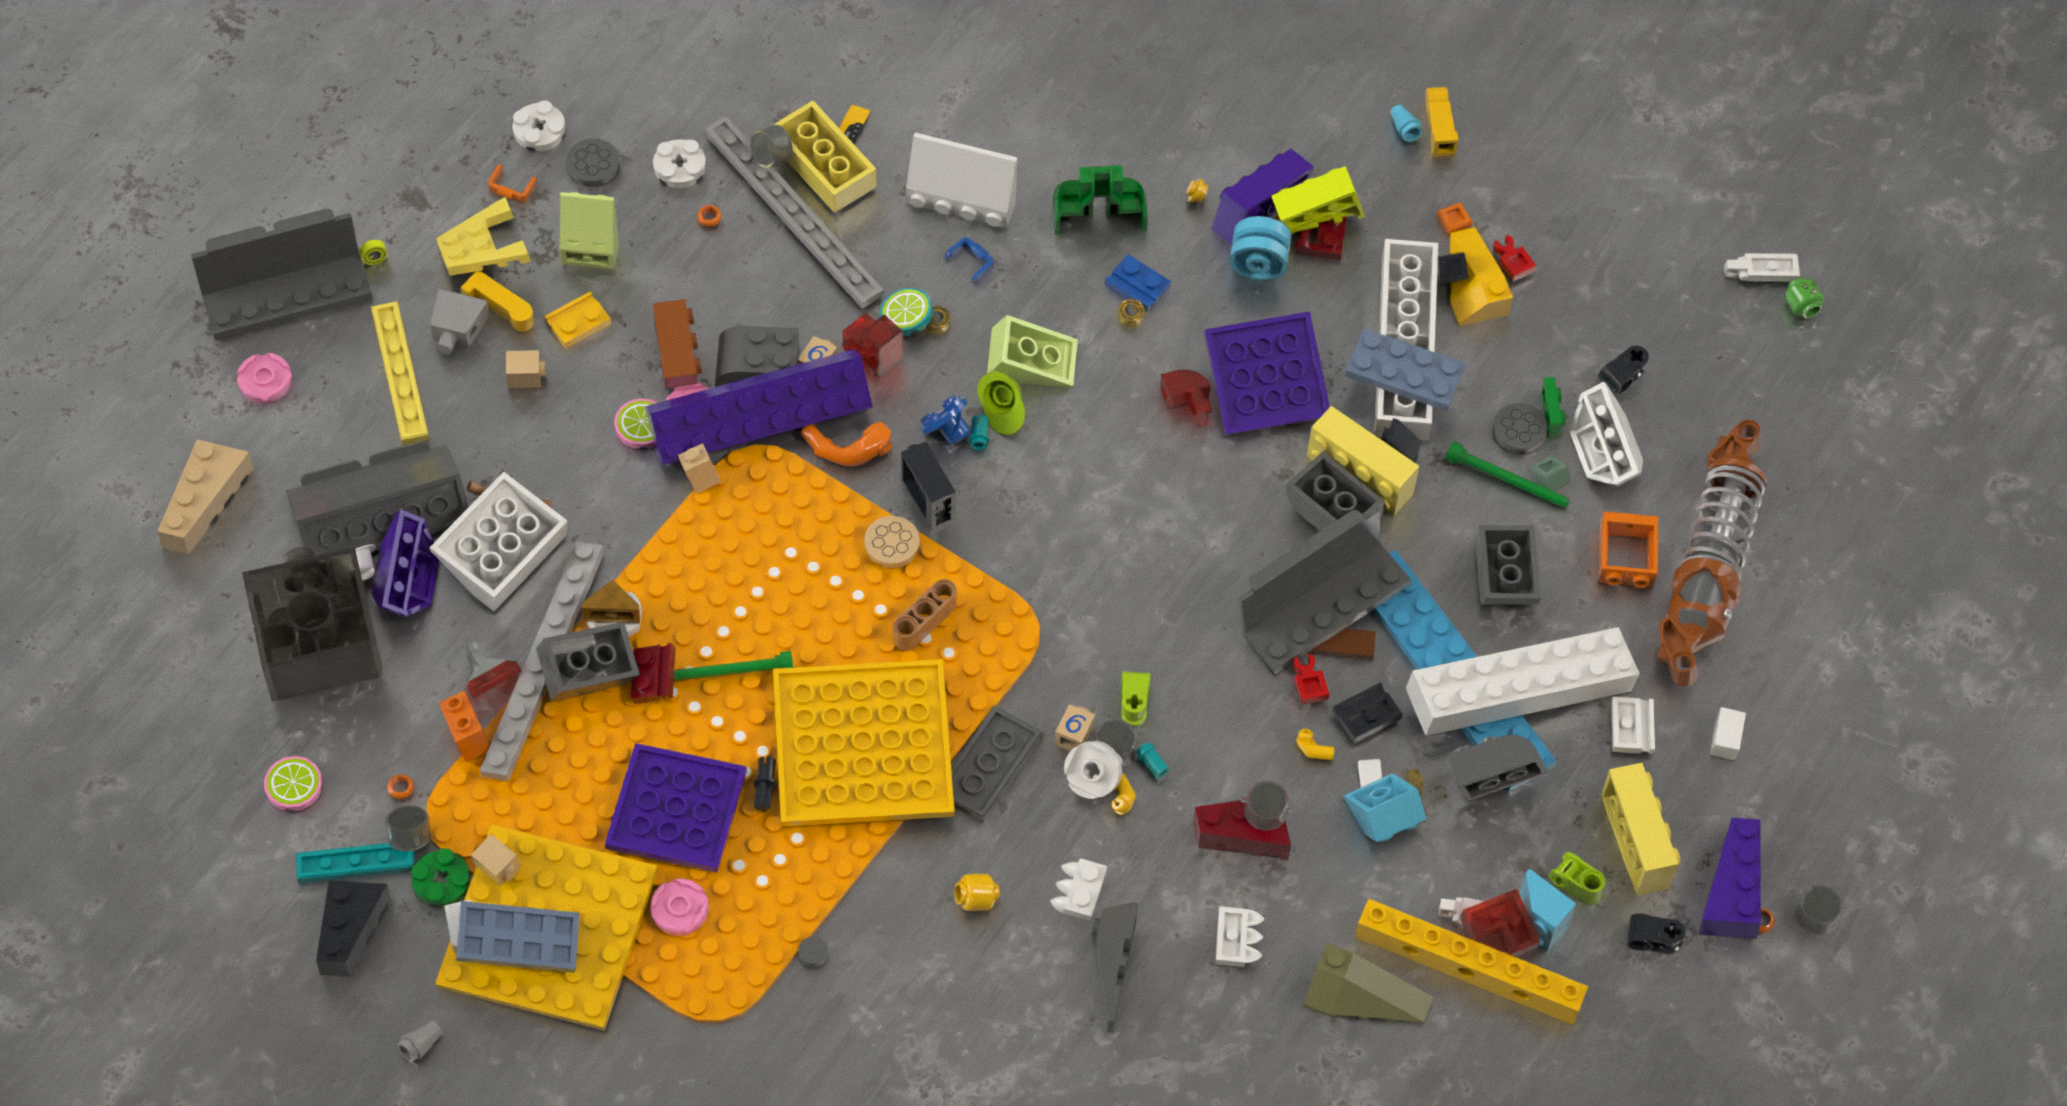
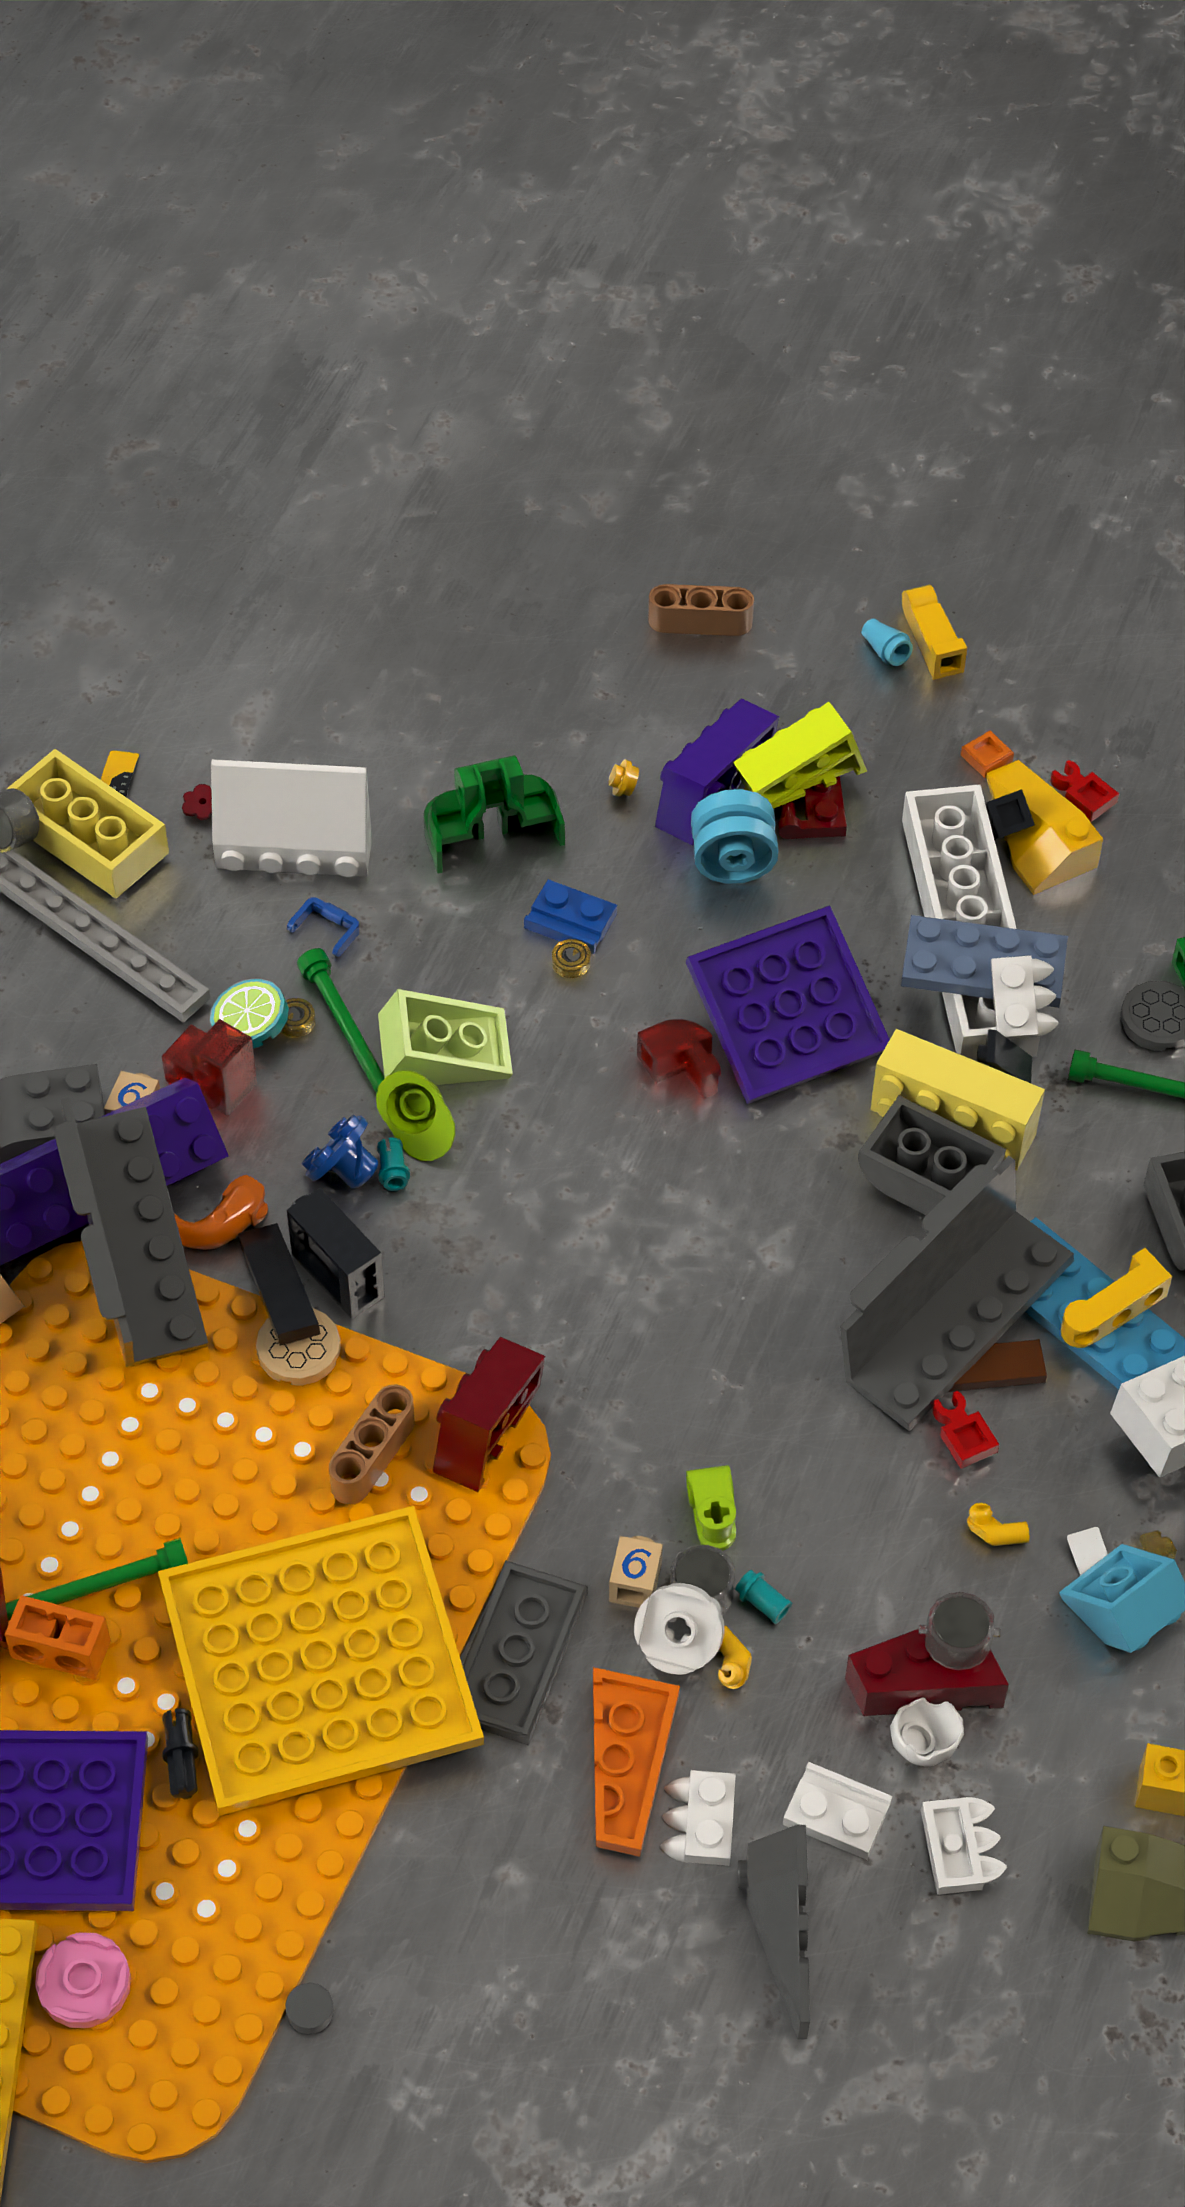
camera: 10 degrees left, 5 degrees down
yellow head [955,873,1000,912] -> none
black plate [1332,682,1403,743] -> none
none -> orange brick [5,1595,111,1680]
none -> dark grey piece [54,1097,208,1367]
none -> dark red plant [182,784,212,820]
none -> black tile [238,1223,321,1345]
none -> green piece [297,948,385,1094]
none -> dark red wedge [433,1337,546,1492]
none -> orange wing [593,1667,680,1857]
none -> medium nougat beam [648,584,754,636]
none -> white plate [783,1762,893,1860]
none -> white hair [890,1697,964,1767]
none -> white plate [991,956,1059,1039]
none -> yellow leg [1060,1248,1172,1348]

